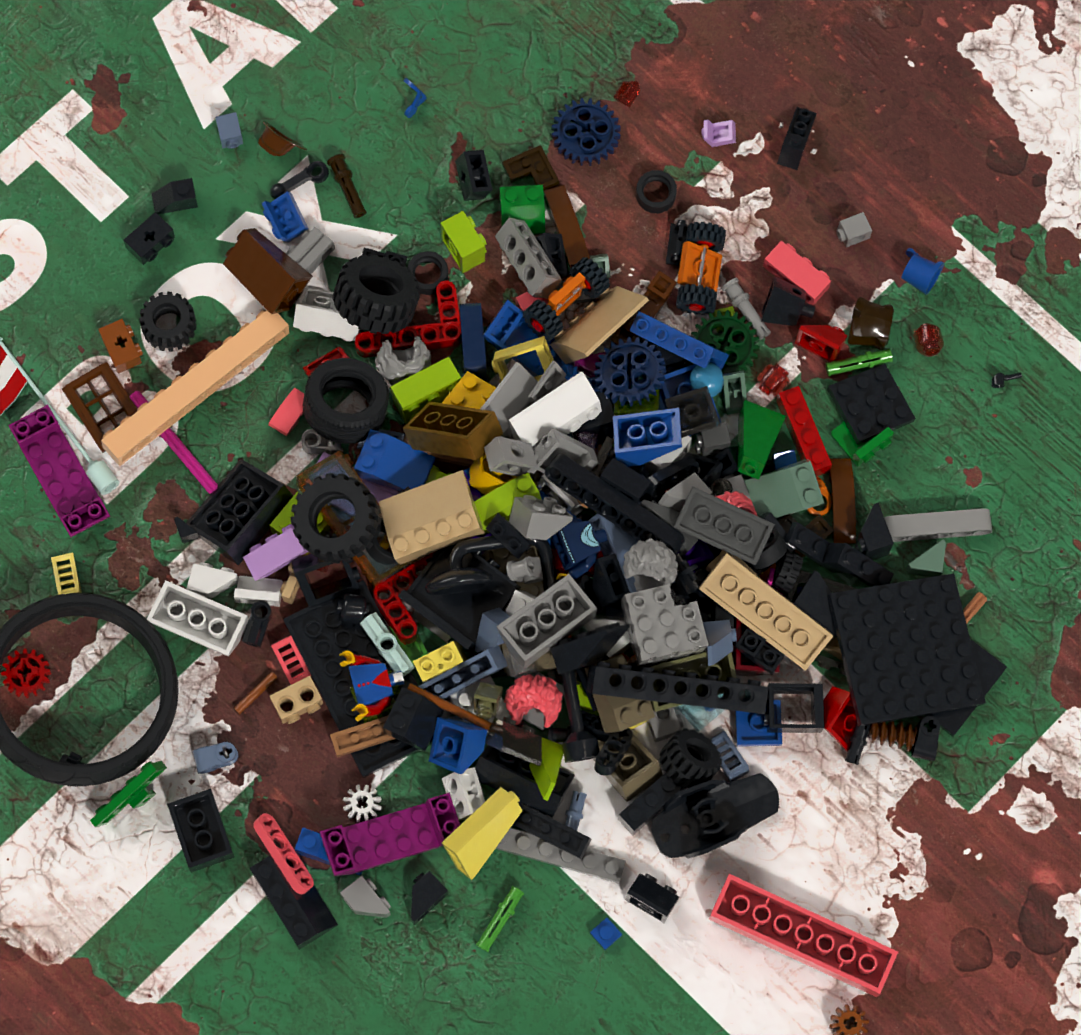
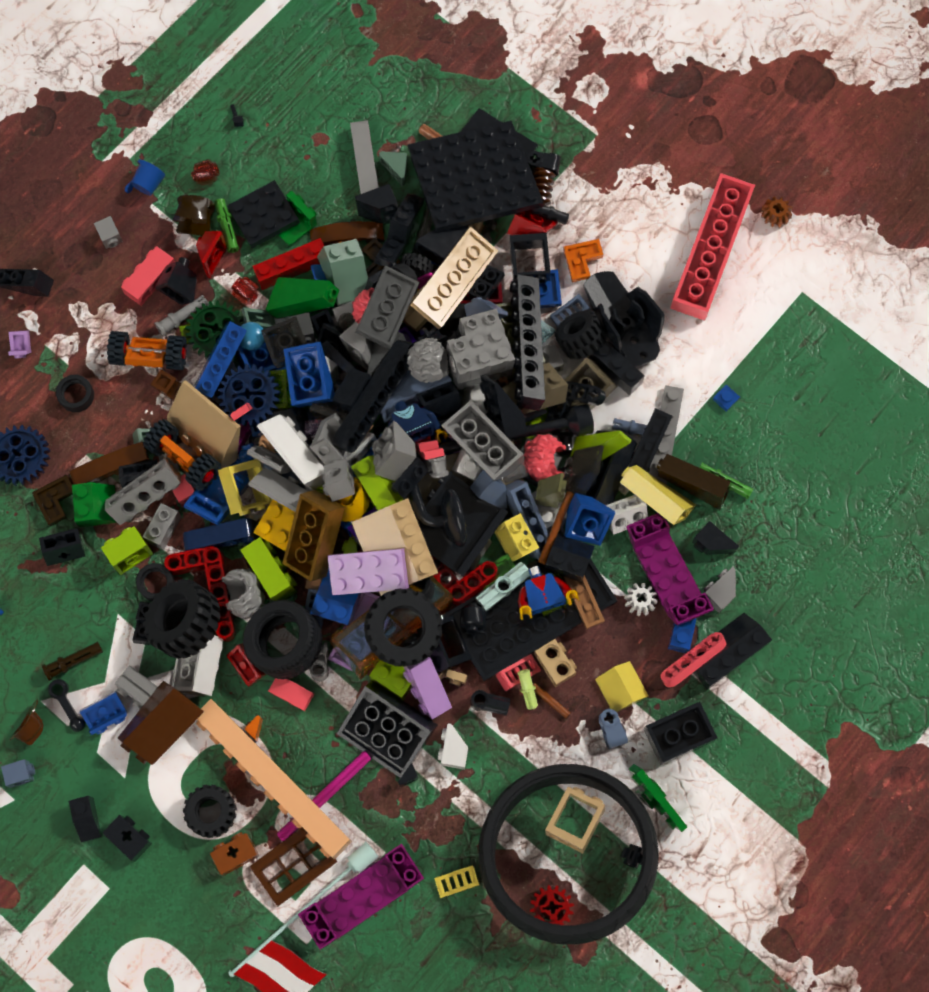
camera: 90 degrees left, 0 degrees up
white slope [147,580,249,657] -> none
white panel [234,576,283,607] -> none
black slope [625,873,679,923] -> none
black hinge [666,220,688,266] -> none
none -> light grey brick [143,503,182,551]
none -> coral tile [230,403,252,421]
none -> orange slope [244,715,263,741]
none -> lavender plate [328,548,409,595]
none -> coral slope [415,440,445,460]
none -> yellowish green axle [517,669,538,710]
none -> tan window [545,787,605,854]
none -> orange plate [563,239,604,282]
none -> light yellow slope [595,661,649,713]
none -> dark brown slope [657,454,731,510]

